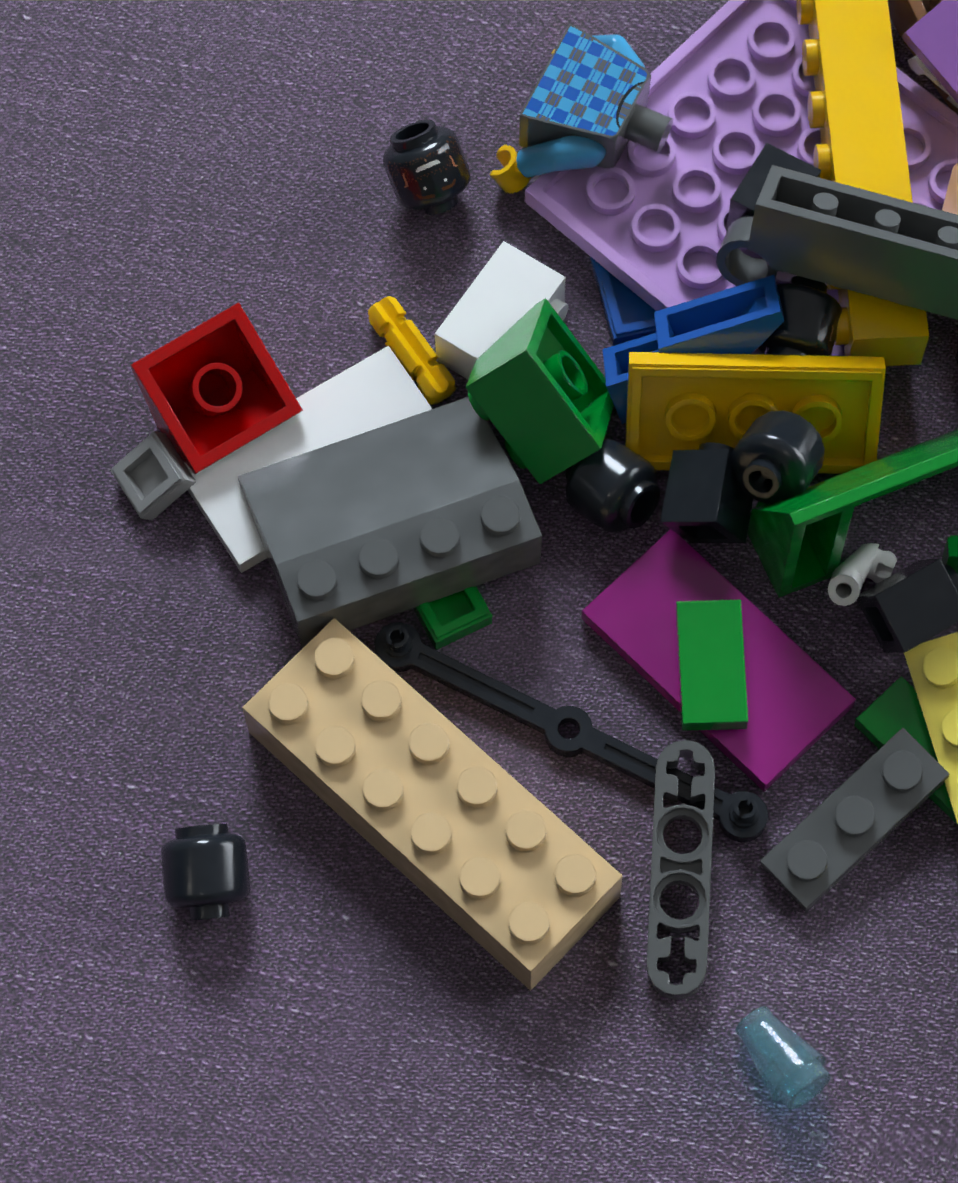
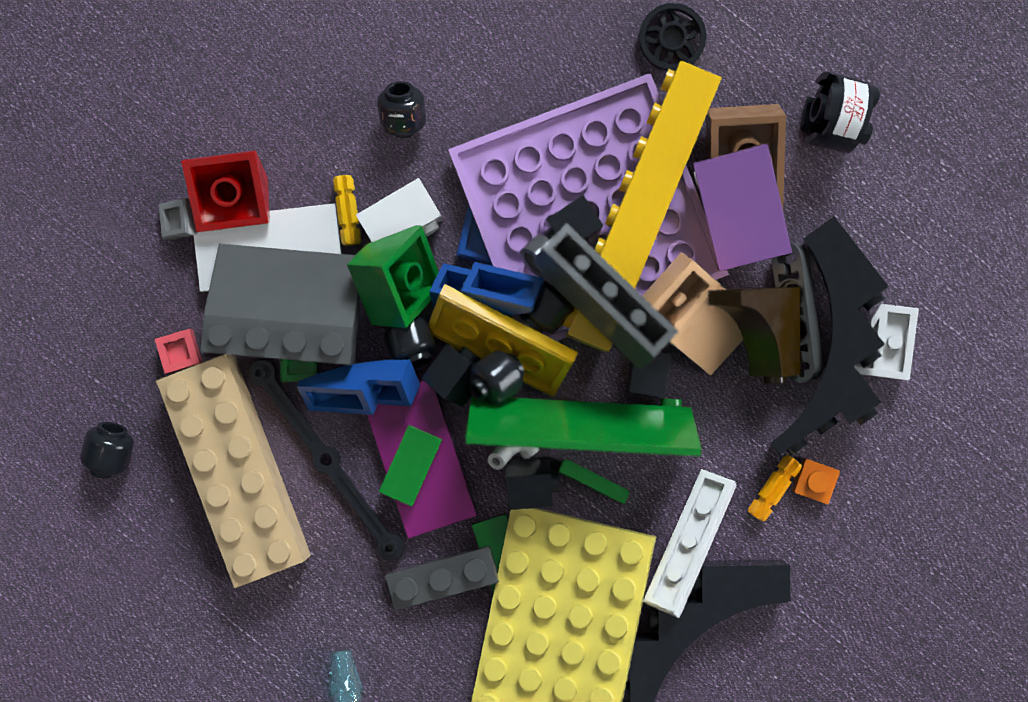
camera: 20 degrees right, 20 degrees up
torso [490,24,673,193] -> none
dark grey beam [646,740,715,1000] -> none
none -> coral plate [155,329,203,374]
none -> blue slope [297,360,420,415]

